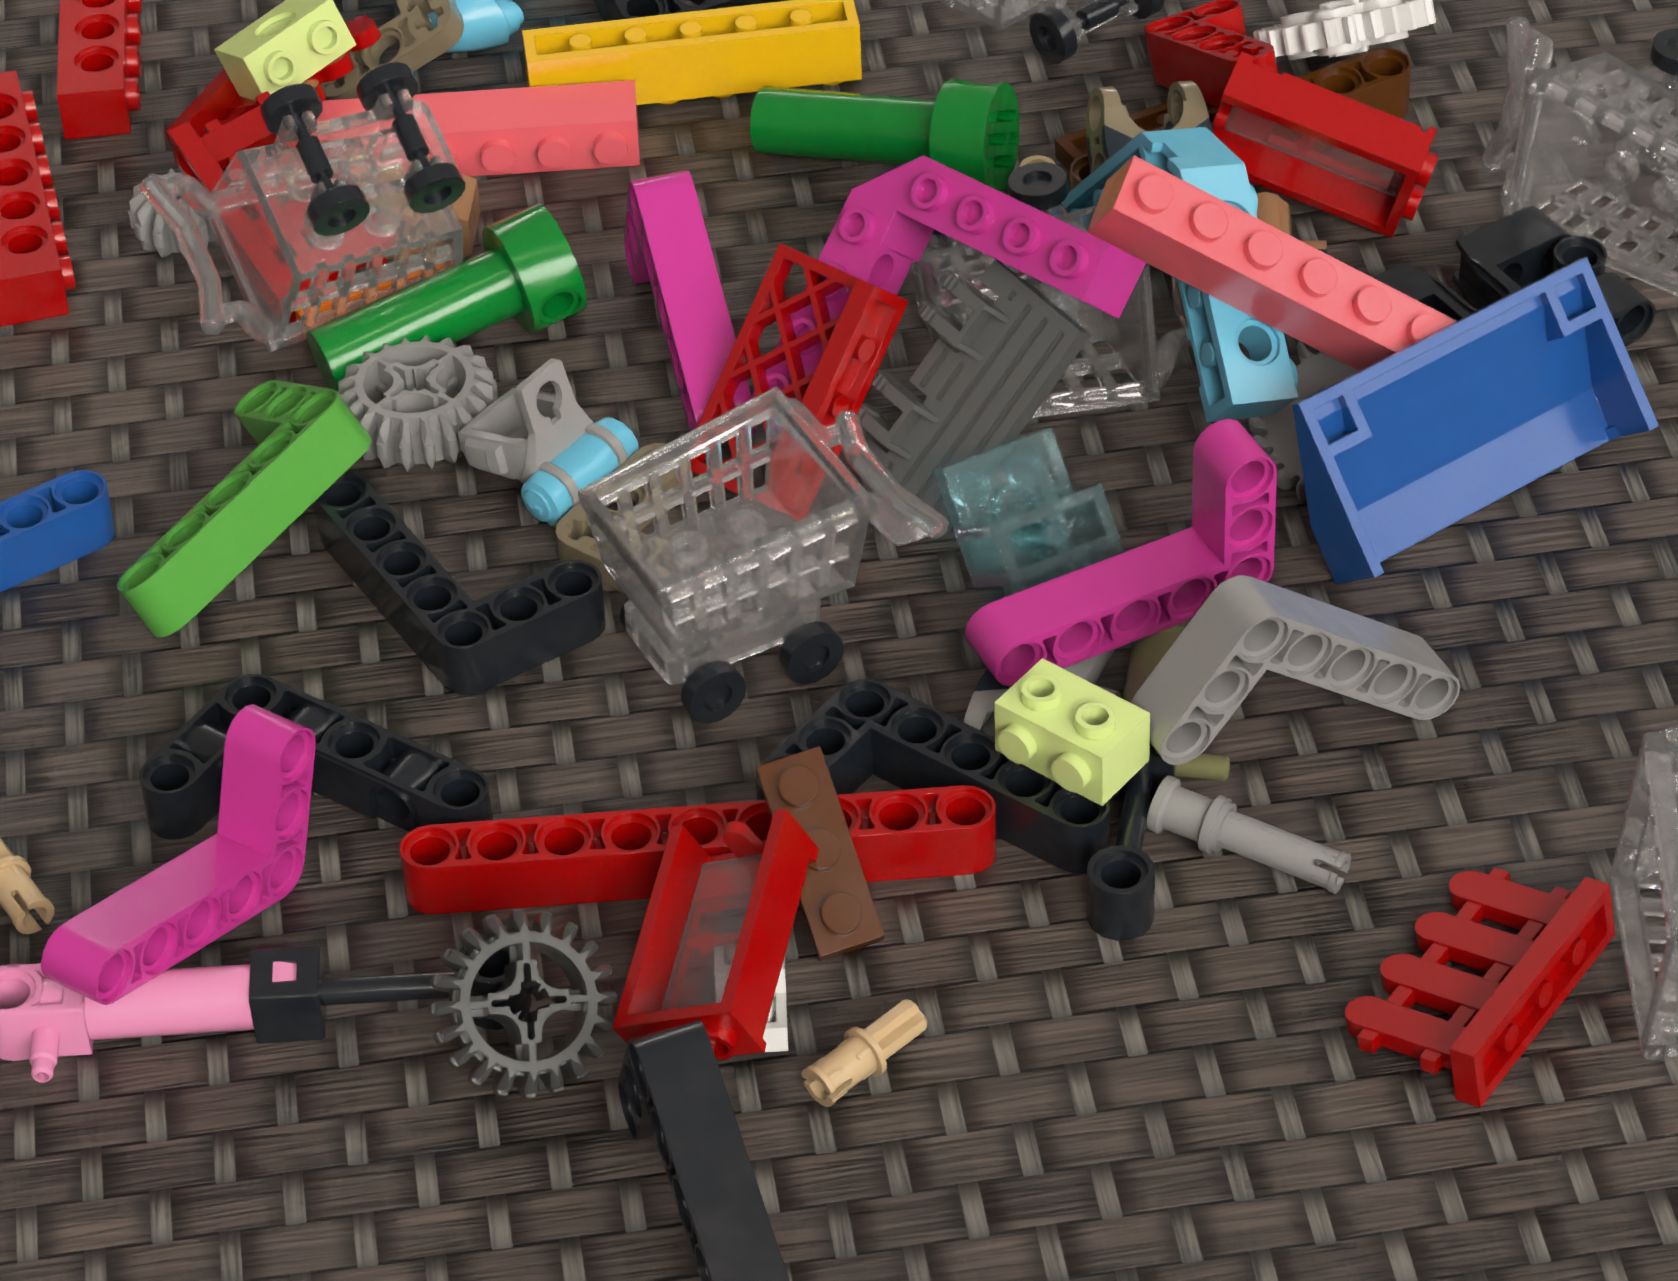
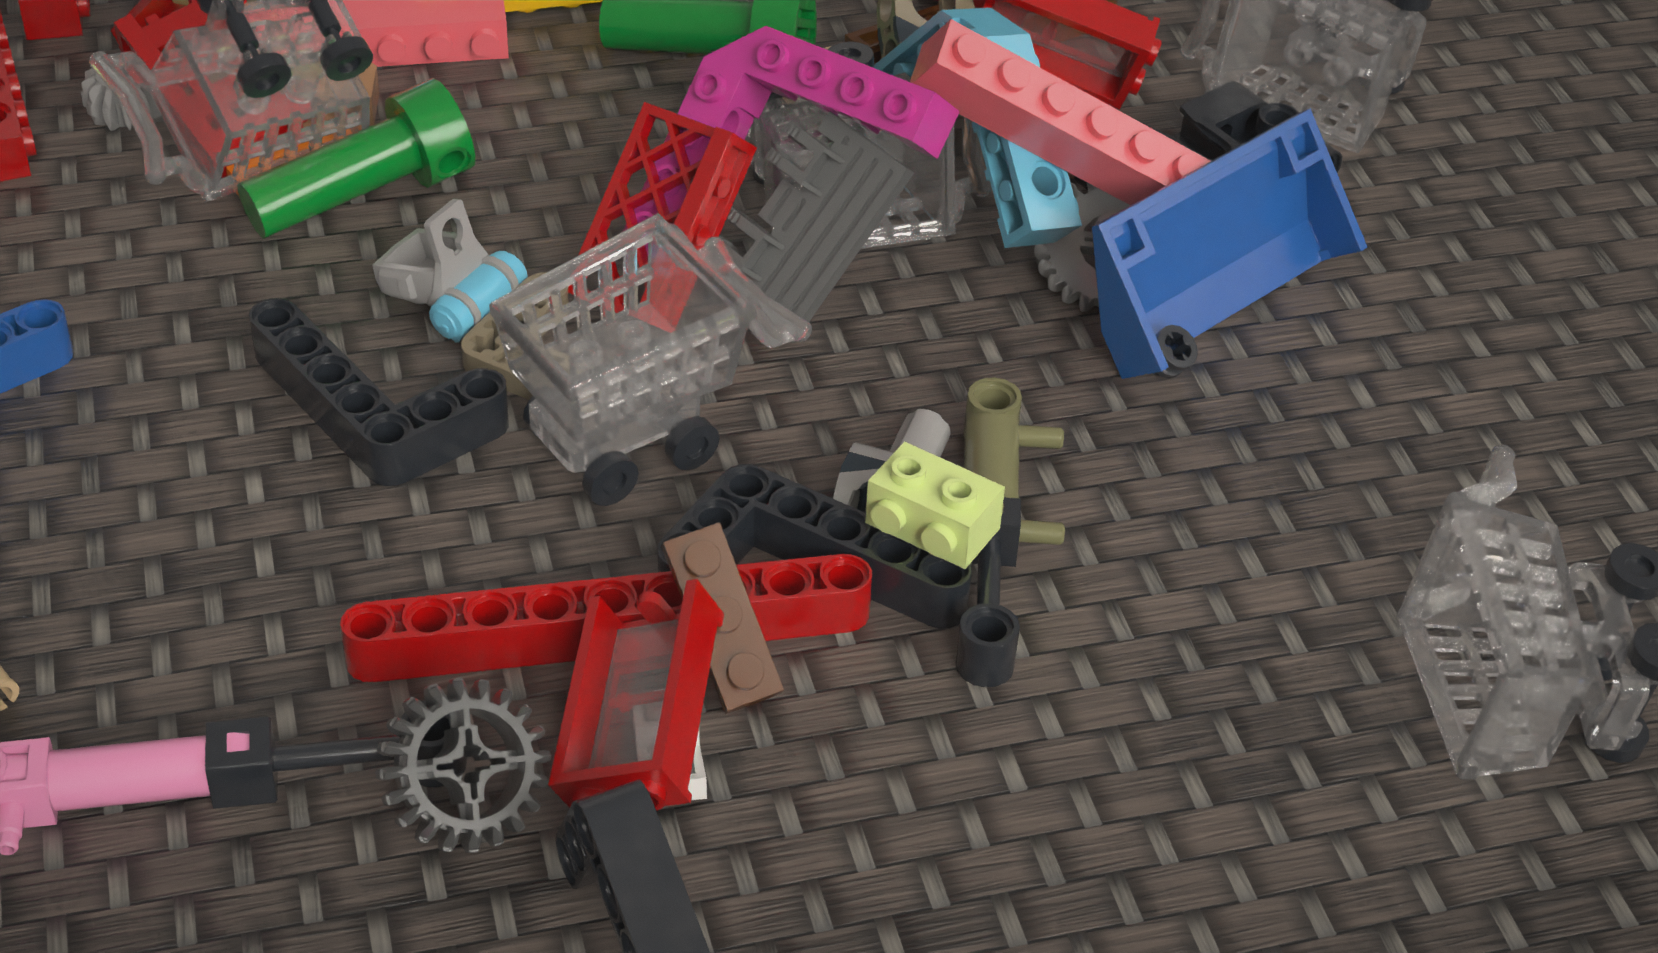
camera: 10 degrees left, 0 degrees up
dark pink beam [41,704,316,1005] -> none
bright green beam [117,380,371,638] -> none
black beam [139,674,494,840] -> none
light grey gear [337,335,498,472] -> none
dark pink beam [624,170,756,443] -> none
tan axle [802,999,928,1107] -> none
clear light blue bracket [933,427,1125,597] -> none
dark pink beam [965,419,1277,687] -> none
light grey beam [1131,575,1461,765] -> none
light grey pin [1146,775,1351,894] -> none
red fence [1345,868,1615,1108] -> none
none -> black bush [1155,325,1198,378]

